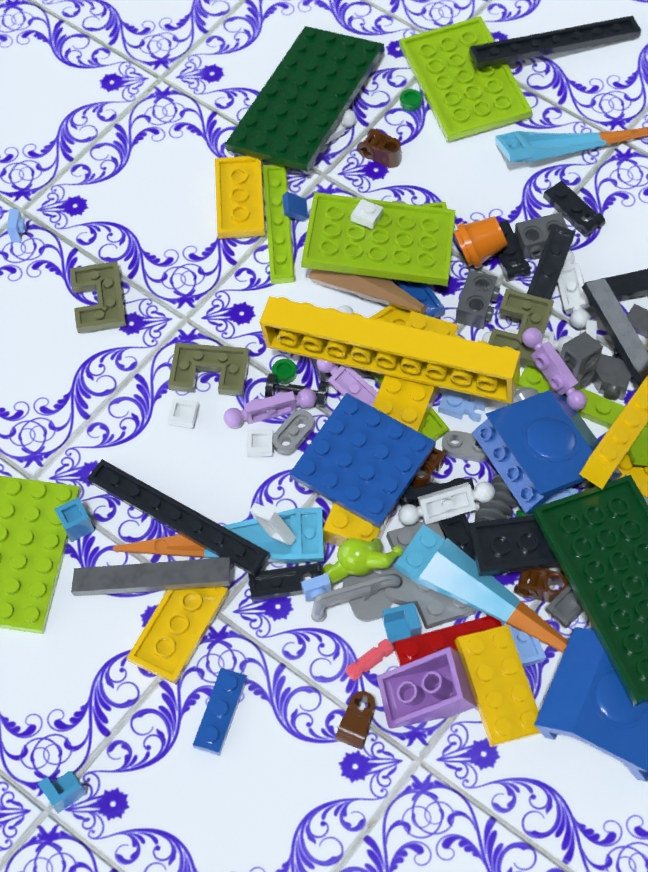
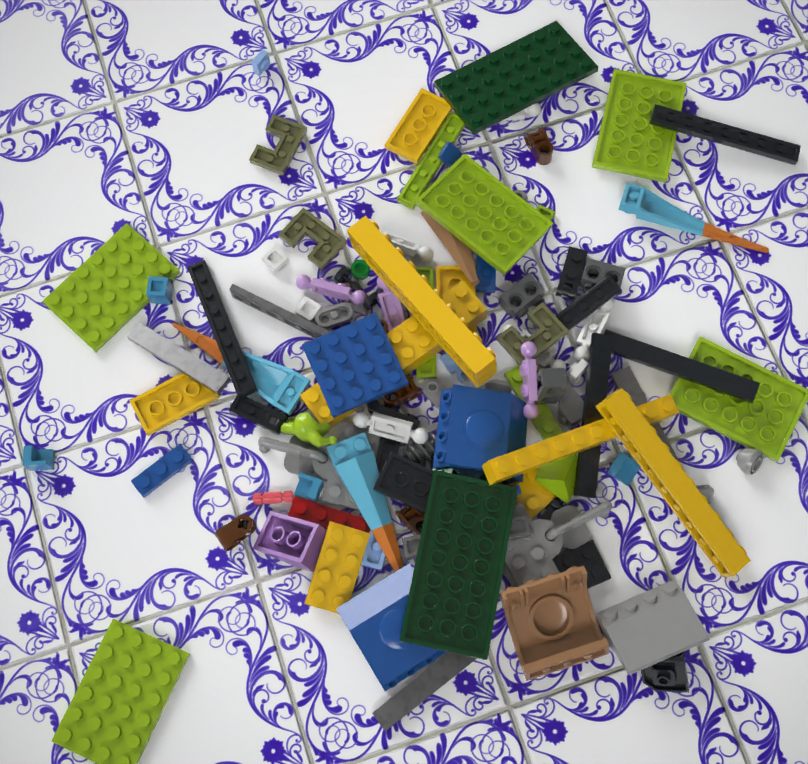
camera: 35 degrees right, 10 degrees up
white tile [250,503,297,545] -> none
light blue plate [301,574,331,601] -> none
white plate [351,199,383,229] -> none
green tile [400,89,422,111] -> none
orange piece [453,216,508,269] -> none
black plate [543,180,606,237] -> none
none -> flat silver tile [229,284,330,339]

